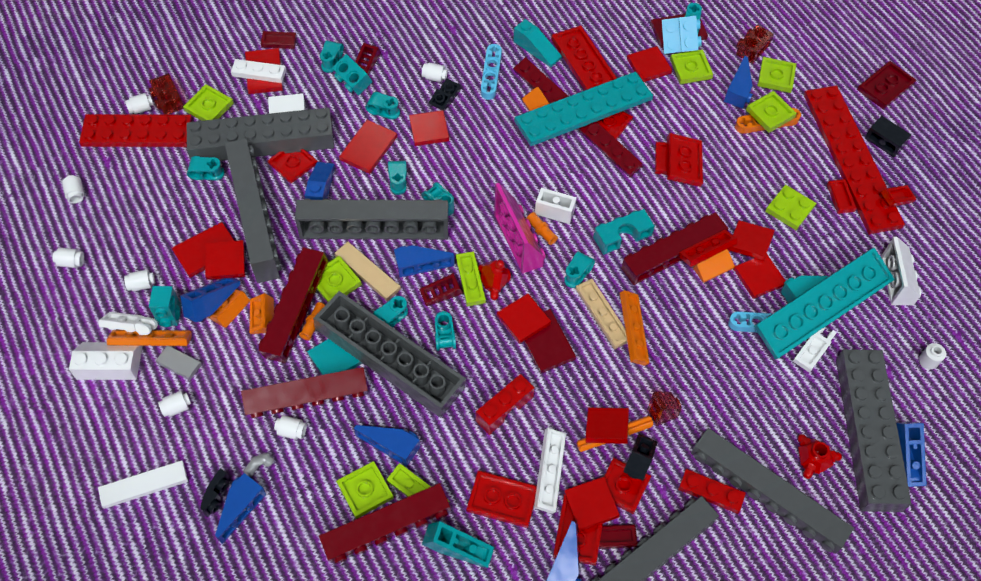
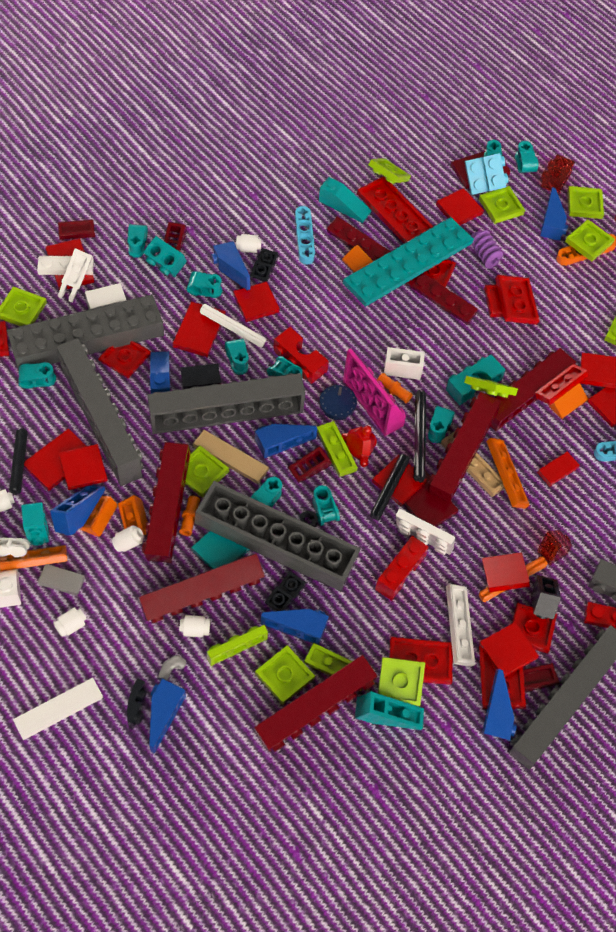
camera: 15 degrees left, 0 degrees up
none -> black axle [9,428,28,495]
none -> white hinge [58,248,93,303]
none -> white brick [112,525,144,552]
none -> black brick [181,364,221,389]
none -> white axle [200,304,266,347]
none -> lime plate [207,625,268,666]
none -> blue slope [211,241,250,290]
none -> black slope [265,571,307,611]
none -> red arch [274,327,329,384]
none -> black bush [300,510,318,527]
none -> dark blue tile [319,385,357,420]
none -> lime plate [368,158,411,184]
none -> black axle [370,454,410,521]
none -> lime plate [378,657,425,706]
none -> white plate [396,508,455,555]
none -> black axle [414,390,426,483]
none -> dark red brick [428,392,501,502]
none -> lime plate [464,376,518,398]
none -> medium lavender piece [471,230,503,269]
none -> teal piece [515,141,539,173]
none -> red tile [537,451,580,487]

